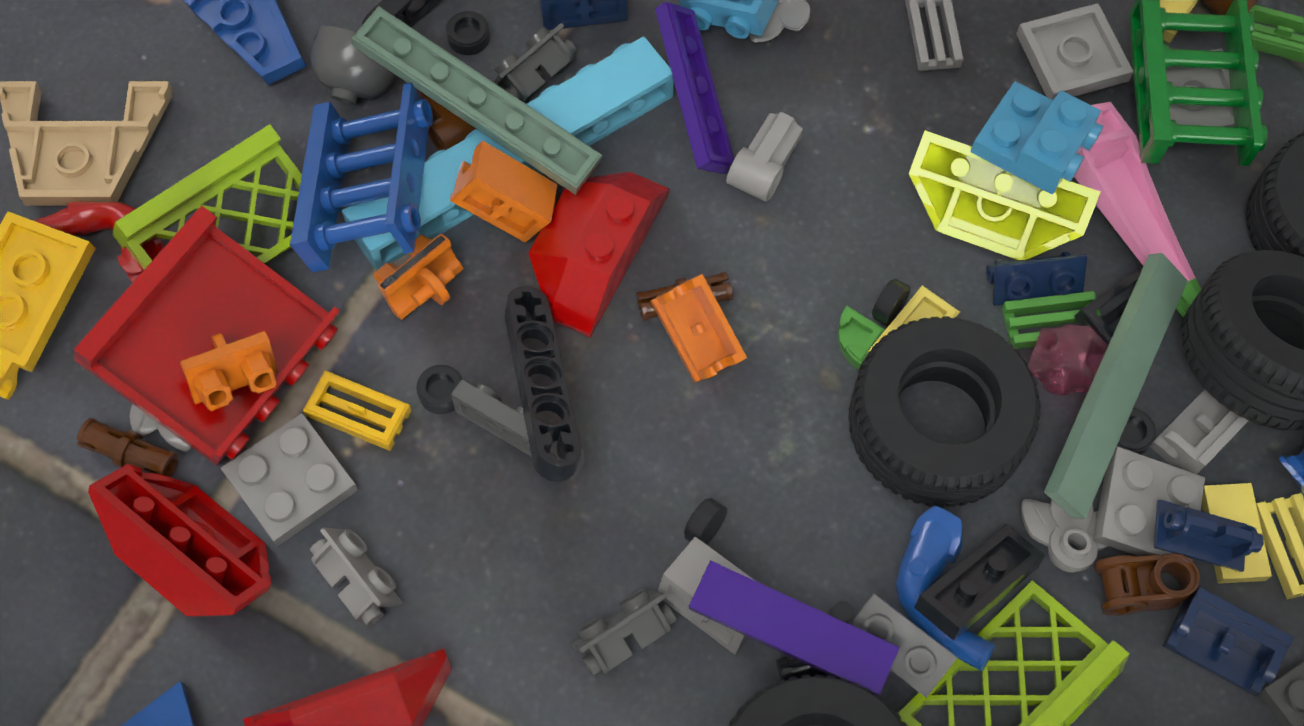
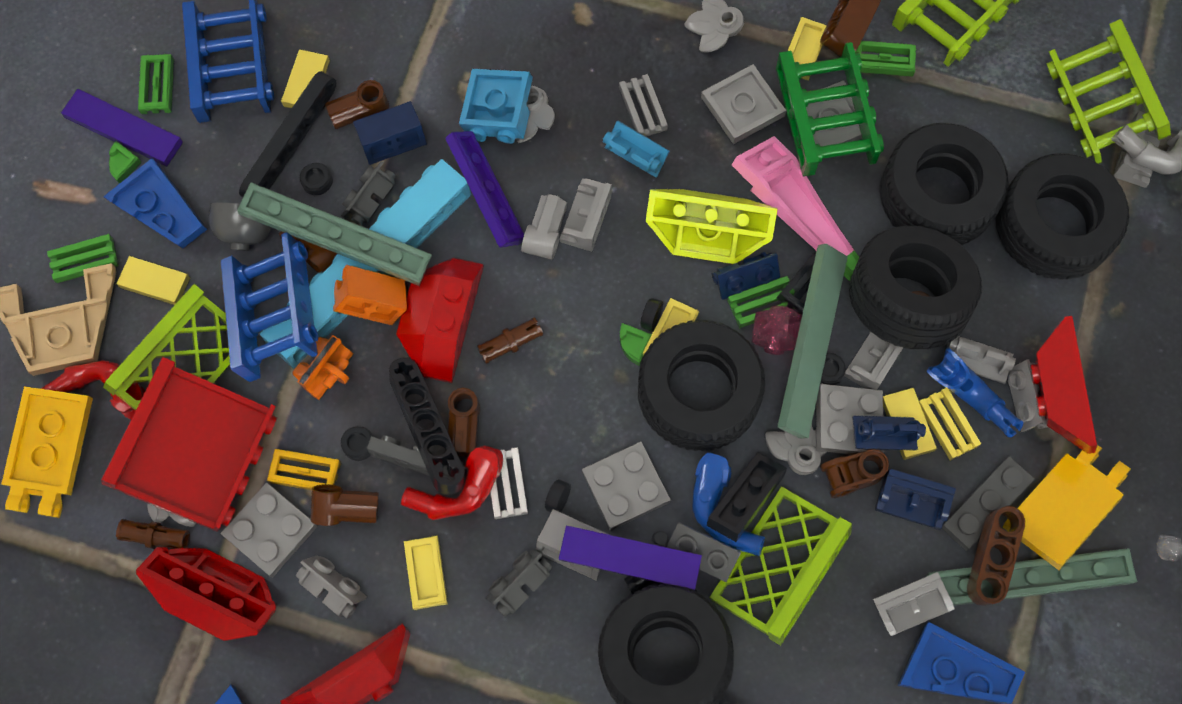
camera: 10 degrees left, 5 degrees up
orange hips [180,331,279,411] -> none
orange hinge [650,274,747,383] -> none
dark azure plate [970,81,1104,195] -> none
none -> bright green tile [47,234,119,283]
none -> light yellow tile [116,256,190,305]
none -> reddish brown piece [310,484,379,526]
none -> red piece [401,445,503,520]
none -> light yellow tile [404,536,448,610]
none -> reddish brown piece [448,388,480,457]
none -> white tile [491,447,528,519]
none -> light grey hinge [559,179,612,252]
none -> light grey plate [582,442,671,531]
none -> dark azure hinge [603,121,670,178]

